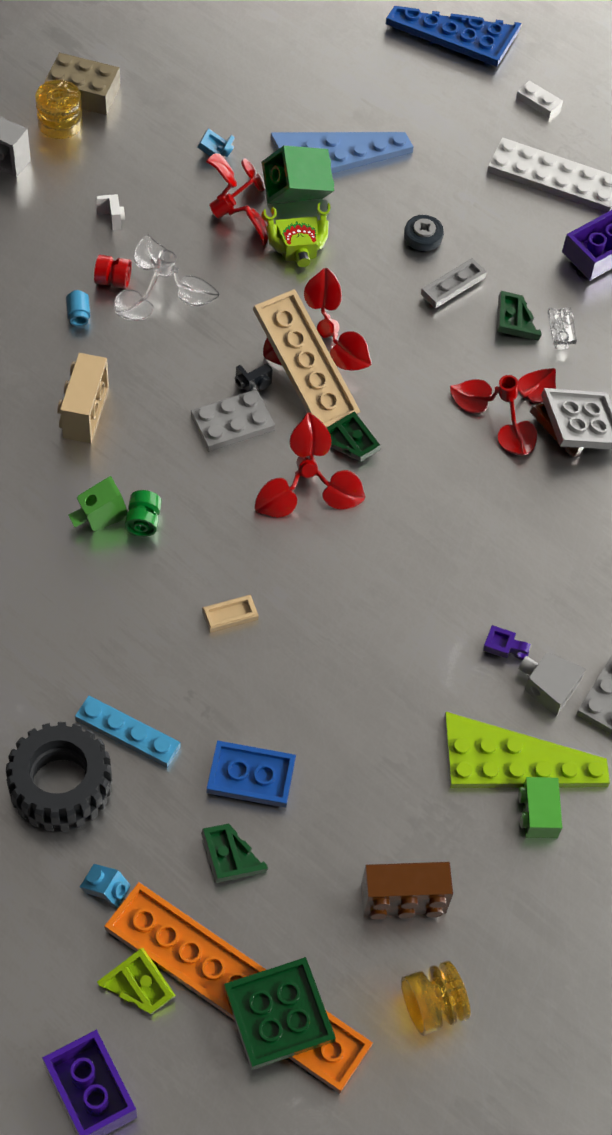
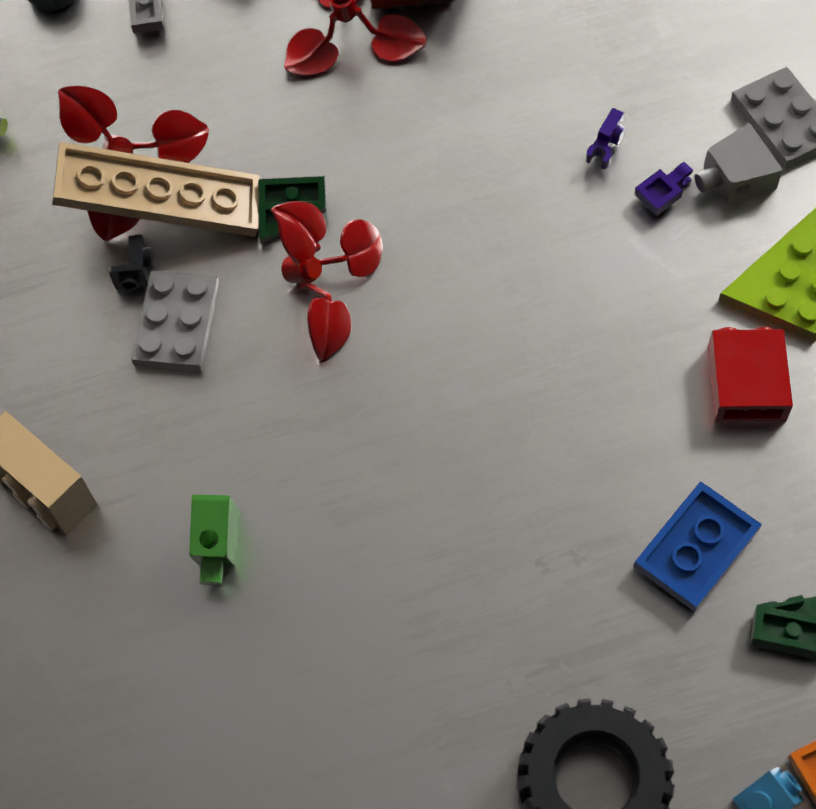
camera: 50 degrees left, 5 degrees up
dark azure plate [75,696,181,768] -> none
green wheel [125,490,162,537] -> none
tan tile [202,594,259,633] -> none
none -> dark purple plate [586,108,626,170]
none -> red brick [707,327,793,422]

